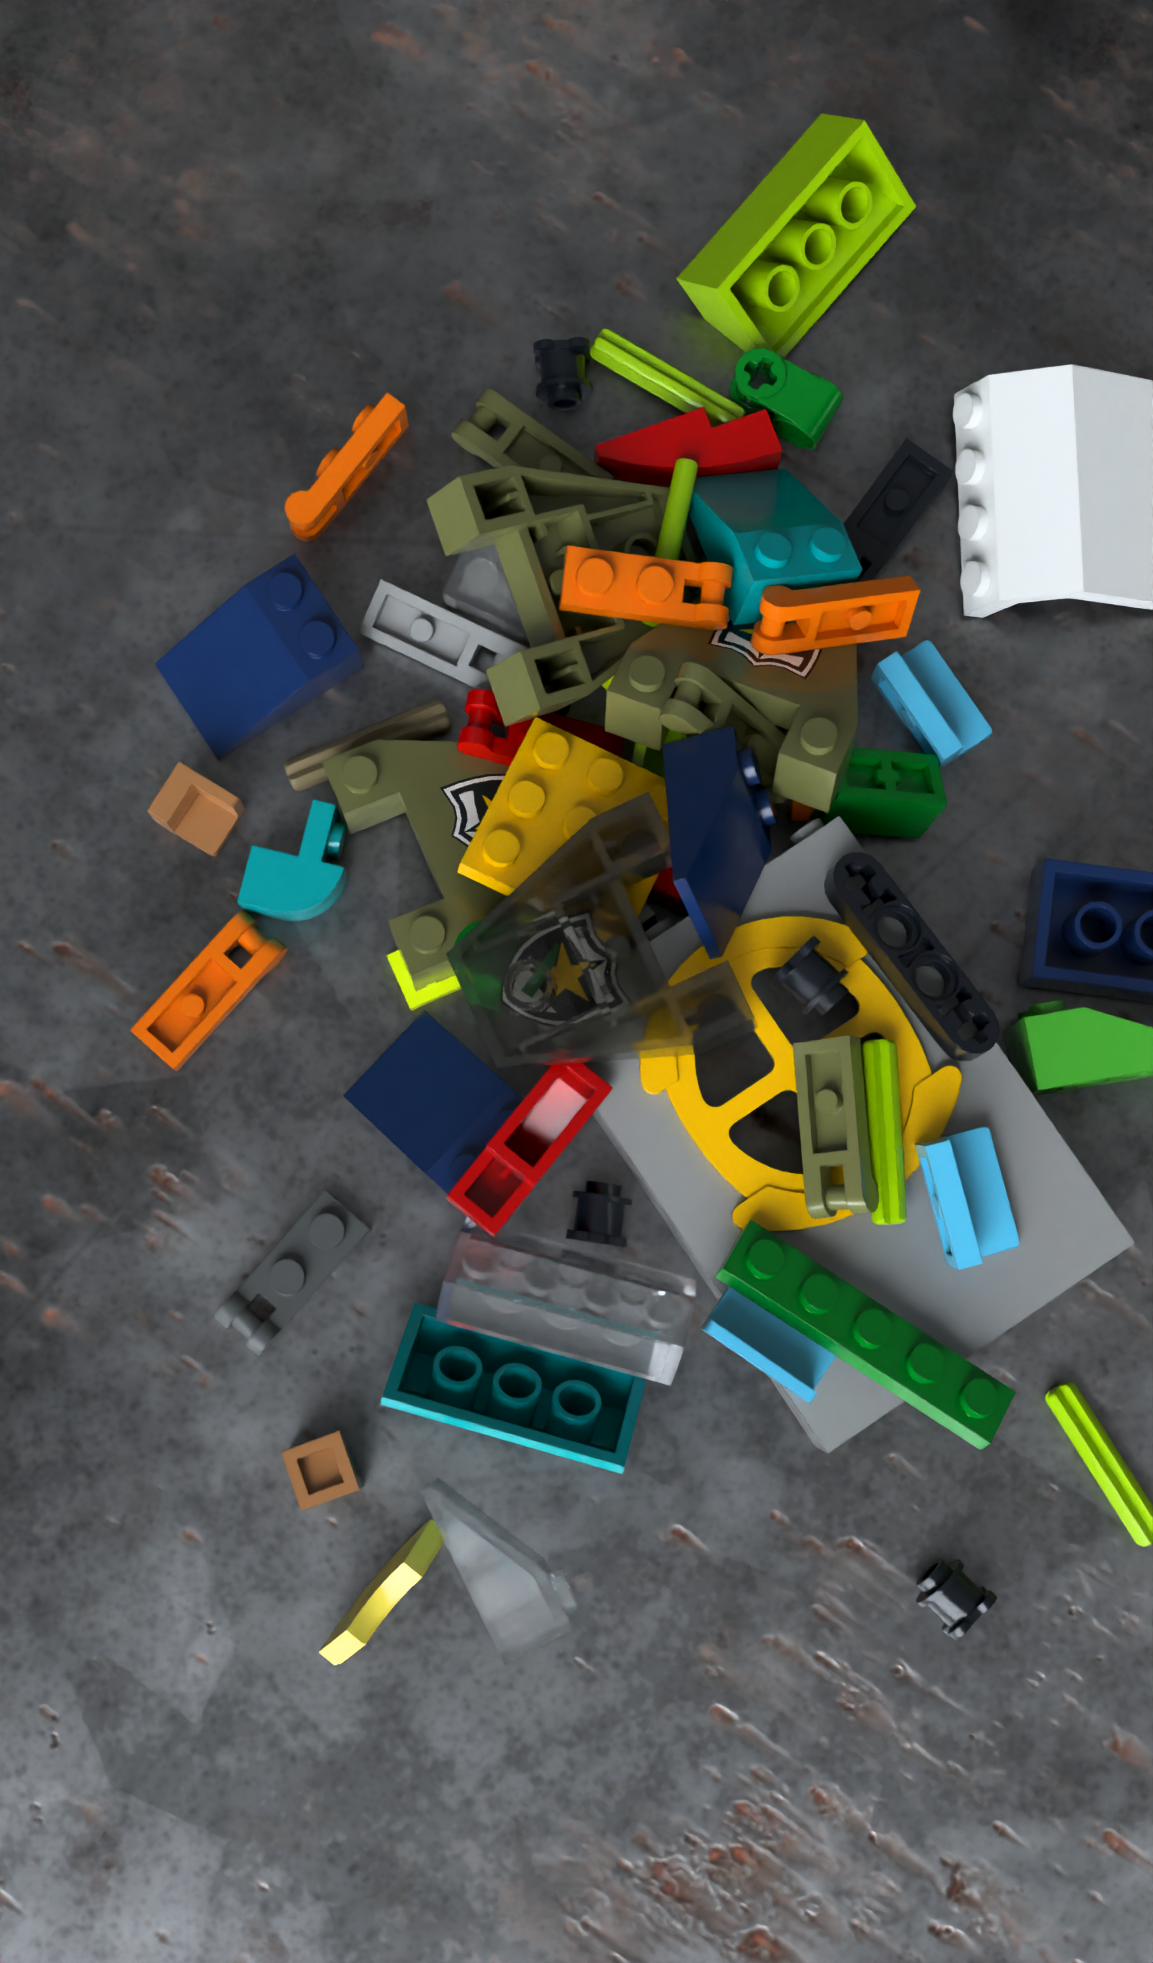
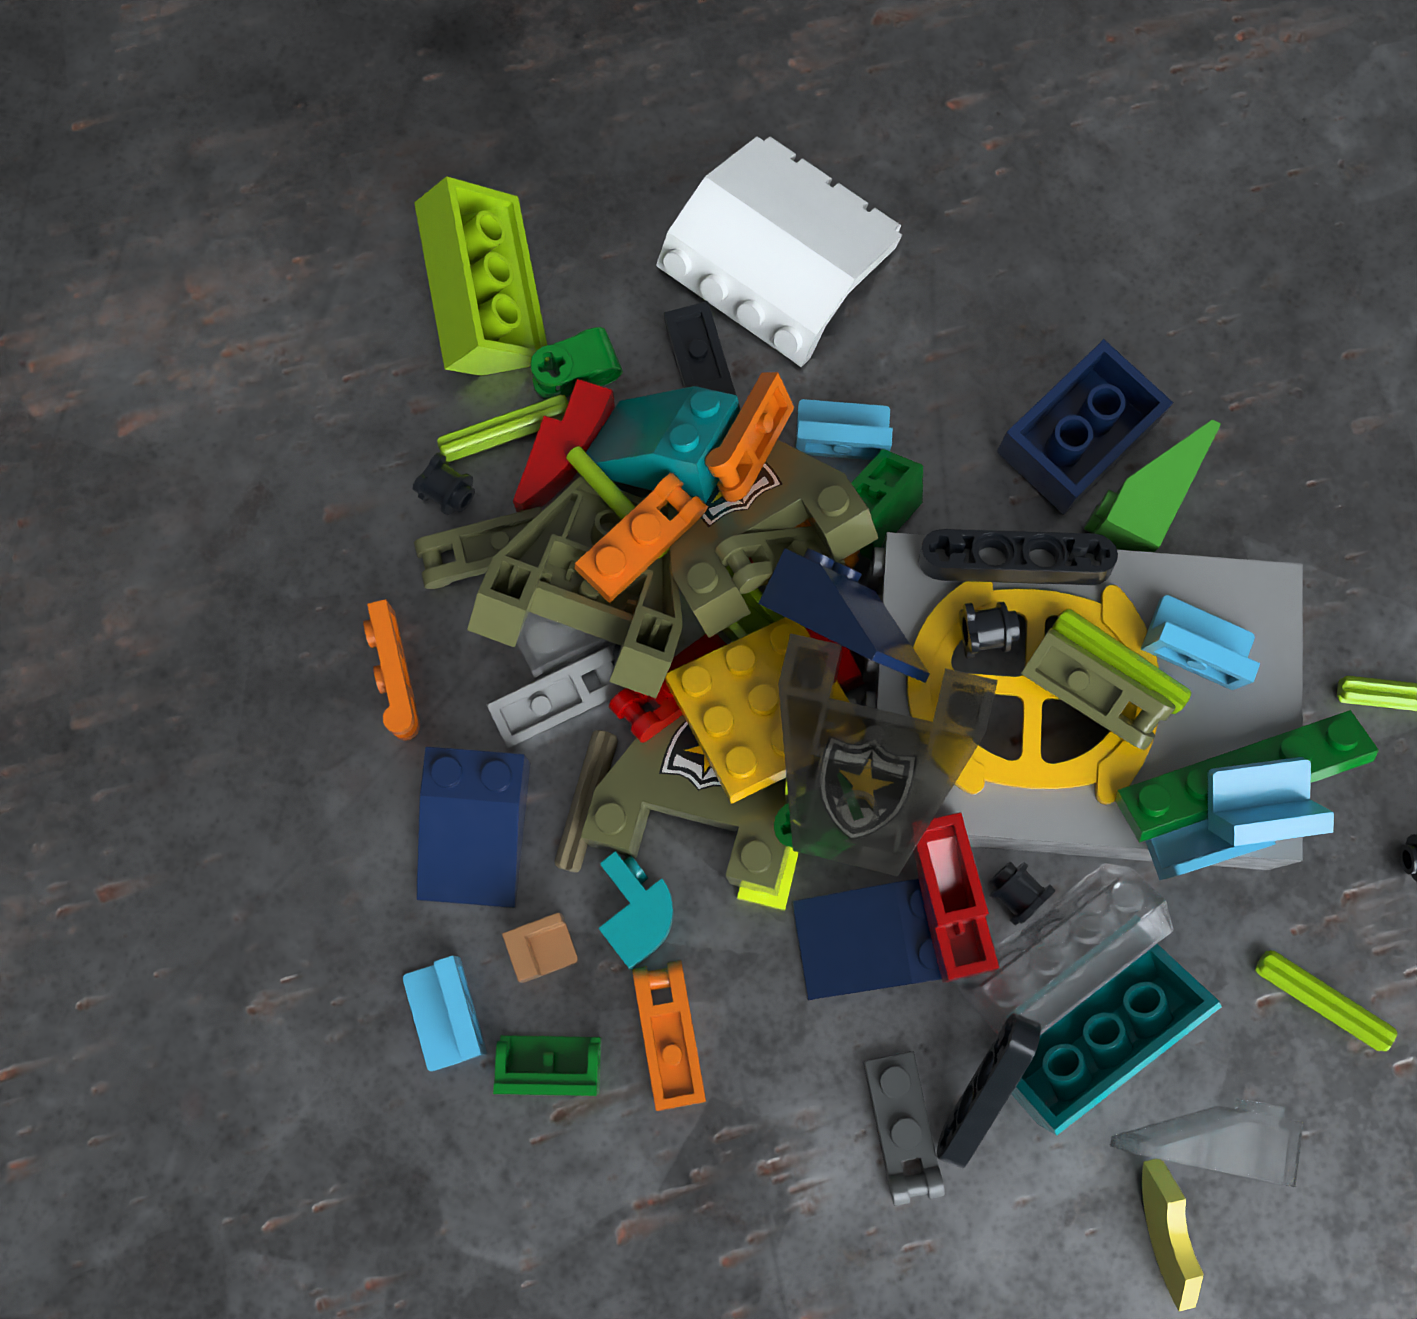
camera: 50 degrees left, 5 degrees down
medium nougat panel [281,1430,365,1511] -> none
none -> medium azure panel [403,955,488,1071]
none -> green hinge [493,1035,601,1096]
none -> black beam [937,1013,1041,1168]
none -> medium azure panel [1208,757,1334,846]
none -> lime axle [1255,950,1397,1051]

